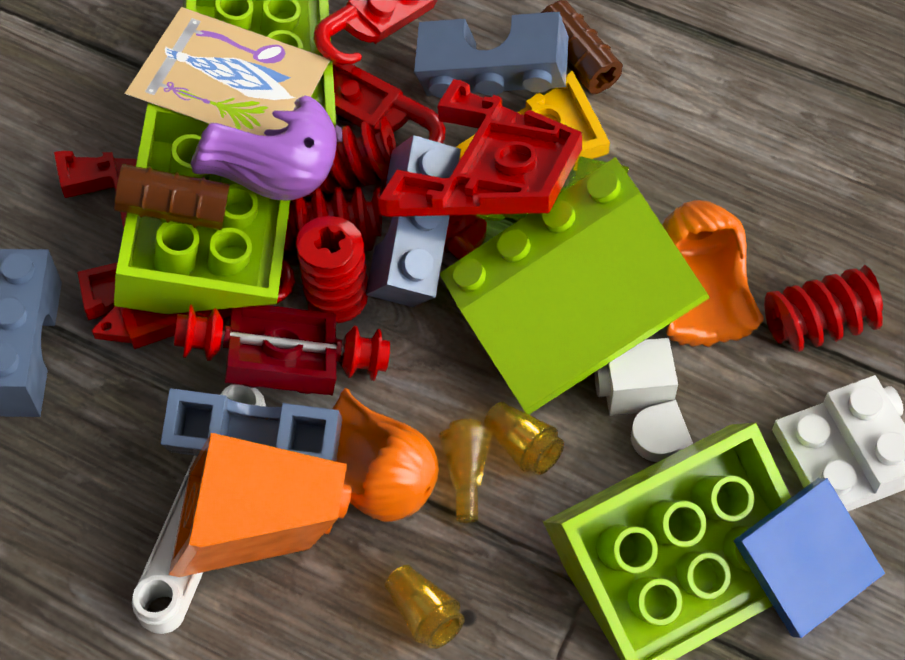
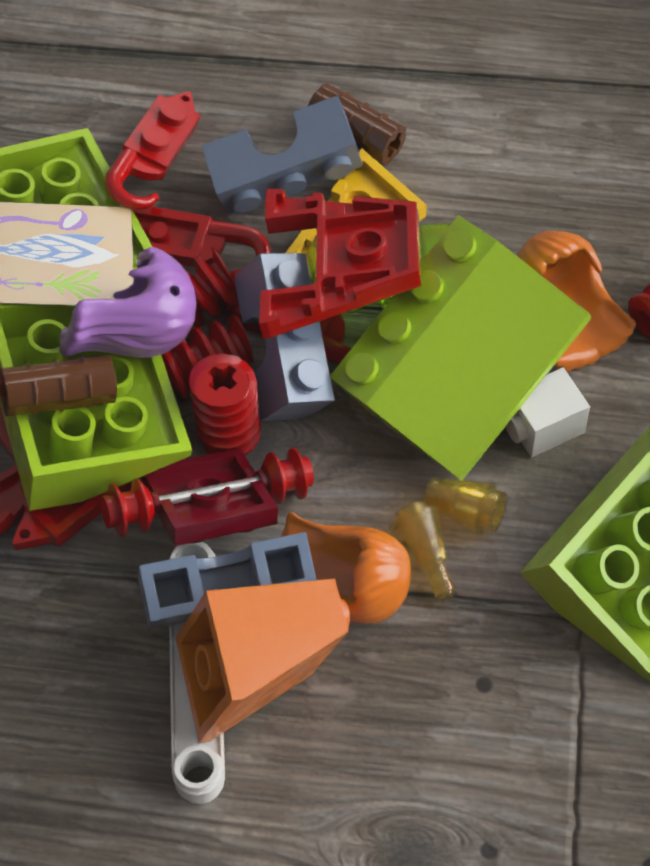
camera: 20 degrees left, 0 degrees up
clear yellow cone [385,565,465,649] -> none
white tile [631,400,693,462] -> none

